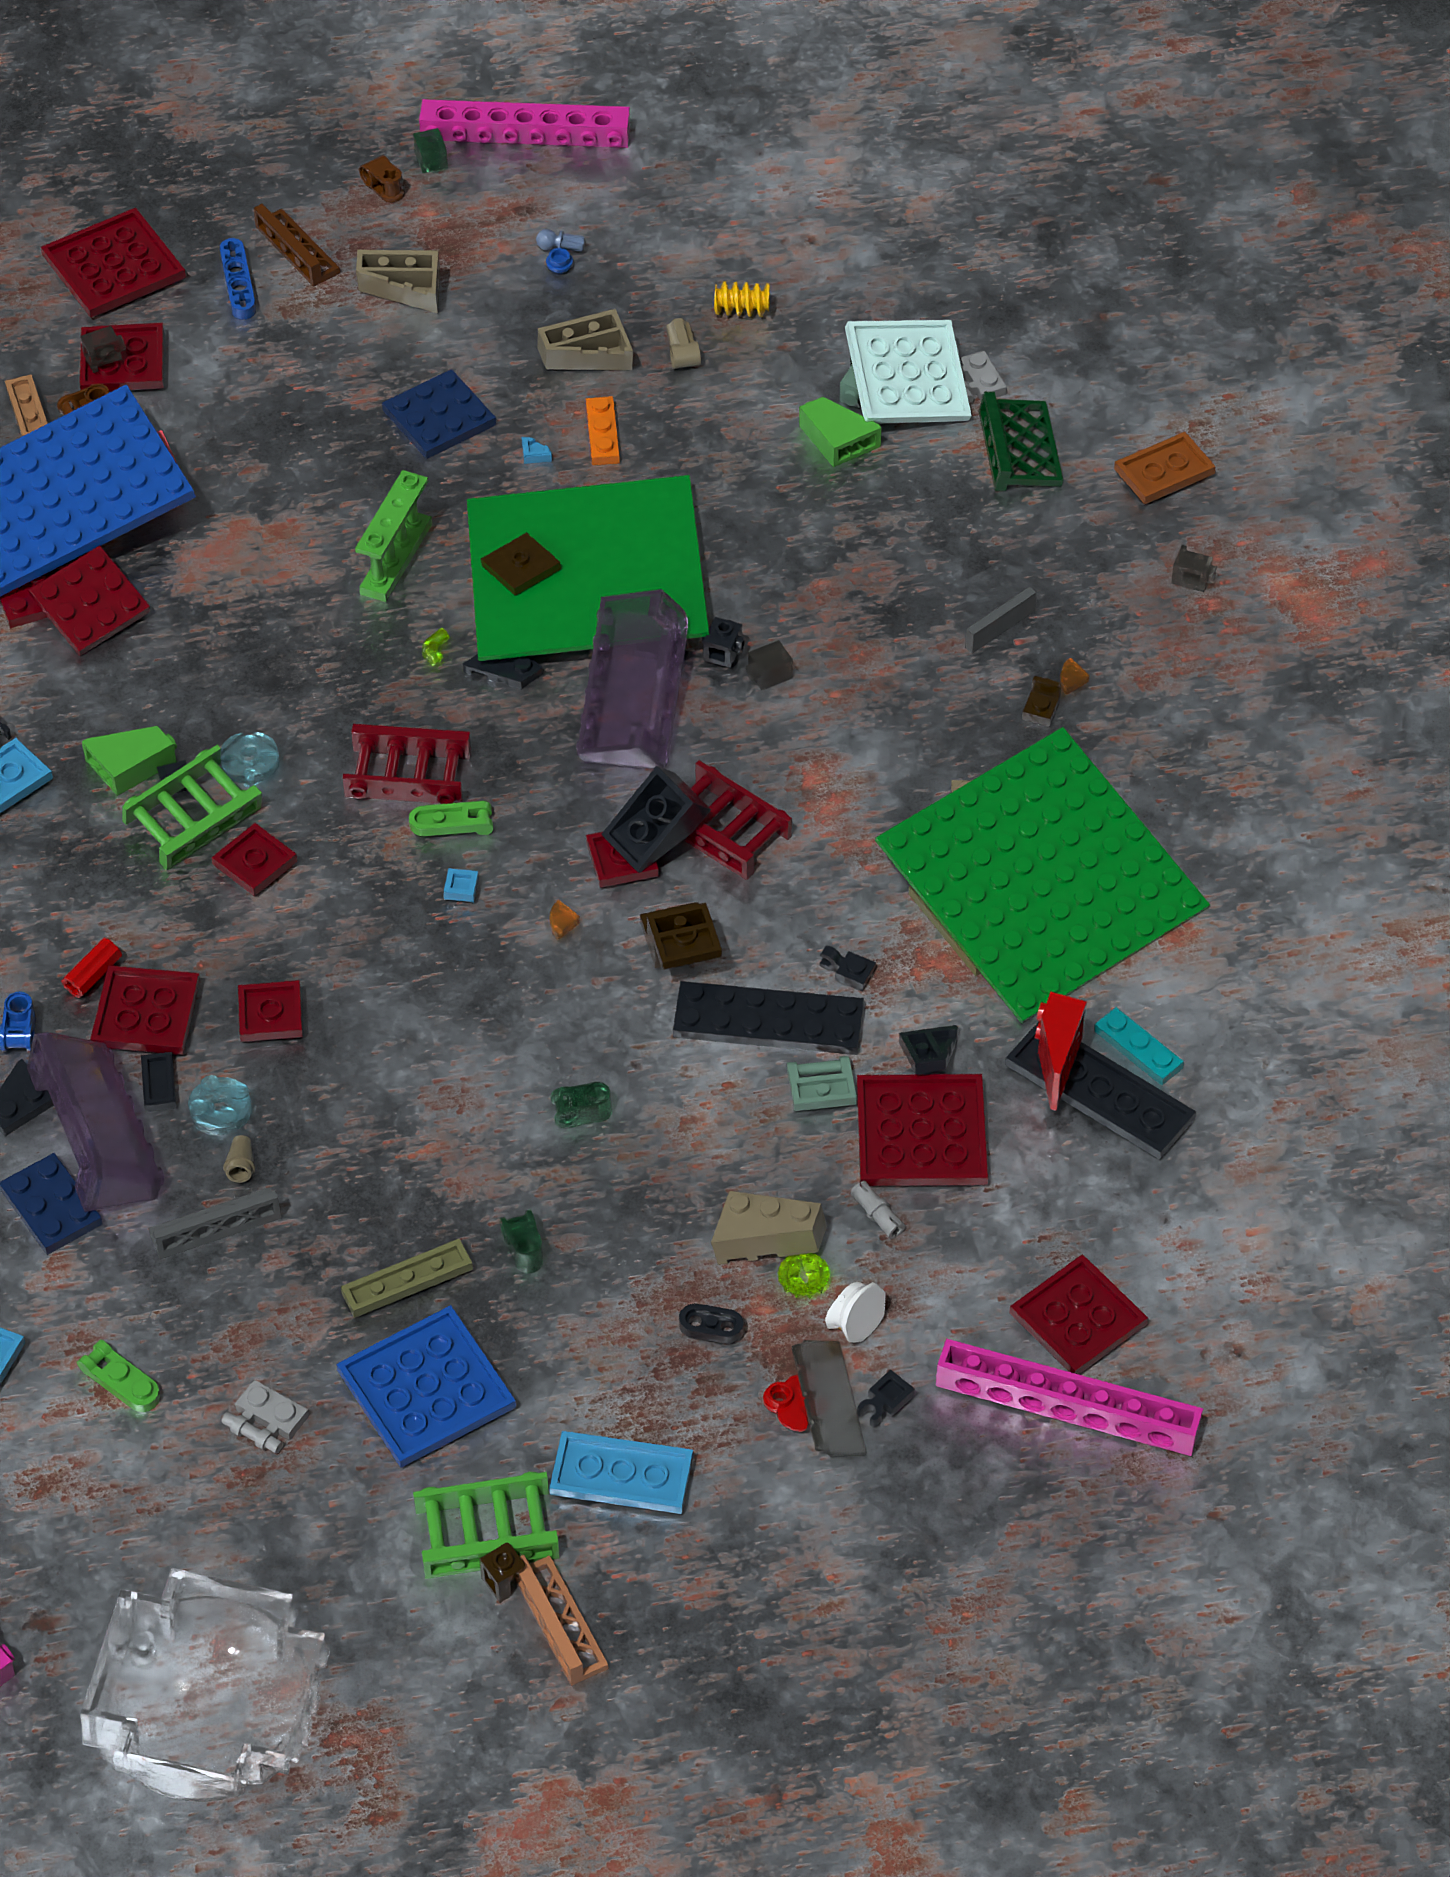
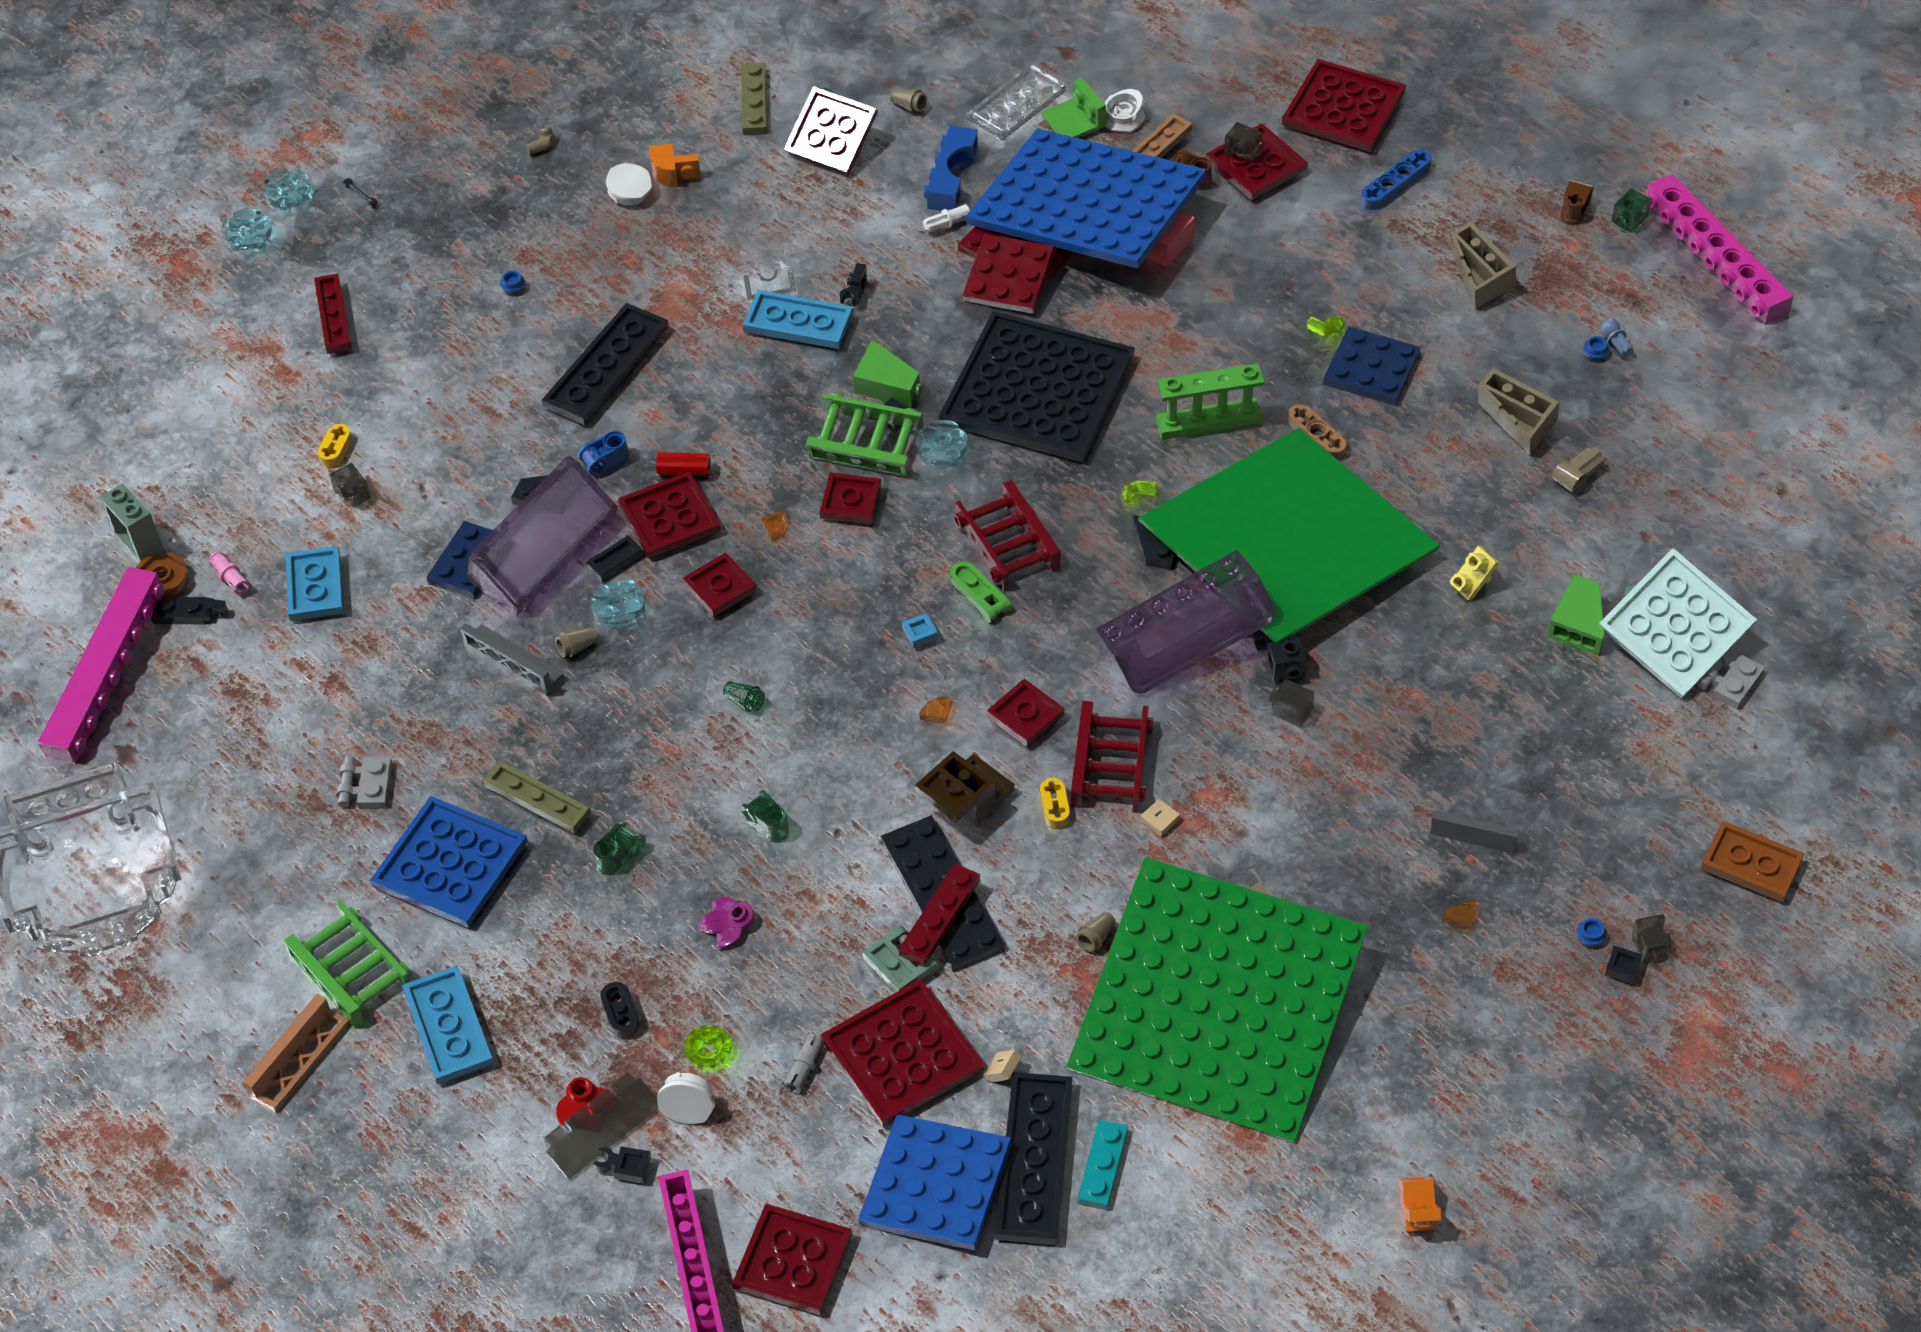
camera: 60 degrees right, 0 degrees up
bright green plate [77,1339,160,1412] -> none
reddish brown fence [253,203,340,287] -> none
dark brown bracket [479,1543,526,1603] -> none
dark brown plate [481,532,561,596] -> none
dark azure tile [522,437,552,464] -> none
orange plate [586,396,620,465] -> none
black slope [601,766,711,873] -> none
dark tan wedge [711,1191,827,1265] -> none
yellow piece [714,281,770,317] -> none
black plate [819,945,876,992] -> none
black wing [899,1025,958,1075] -> none
dark green fence [978,391,1064,491] -> none
dark brown bracket [1022,676,1061,727] -> none
red slope [1035,992,1087,1111] -> none
none -> magenta plate [699,897,754,950]
none -> clear green cone [723,681,765,712]
none -> clear orange tile [760,509,787,542]
none -> blue plate [858,1115,1012,1251]
none -> dark red plate [898,863,981,967]
none -> black plate [938,311,1135,462]
none -> tan tile [983,1050,1022,1082]
none -> yellow beam [1040,778,1070,829]
none -> dark tan cone [1076,912,1116,952]
none -> tan tile [1140,799,1180,837]
none -> medium nougat beam [1288,404,1346,460]
none -> clear neon green arm [1306,316,1345,336]
none -> orange brick [1398,1176,1441,1231]
none -> light yellow hips [1450,546,1500,601]
none -> blue plate [1577,918,1607,947]
none -> black plate [1605,945,1643,984]

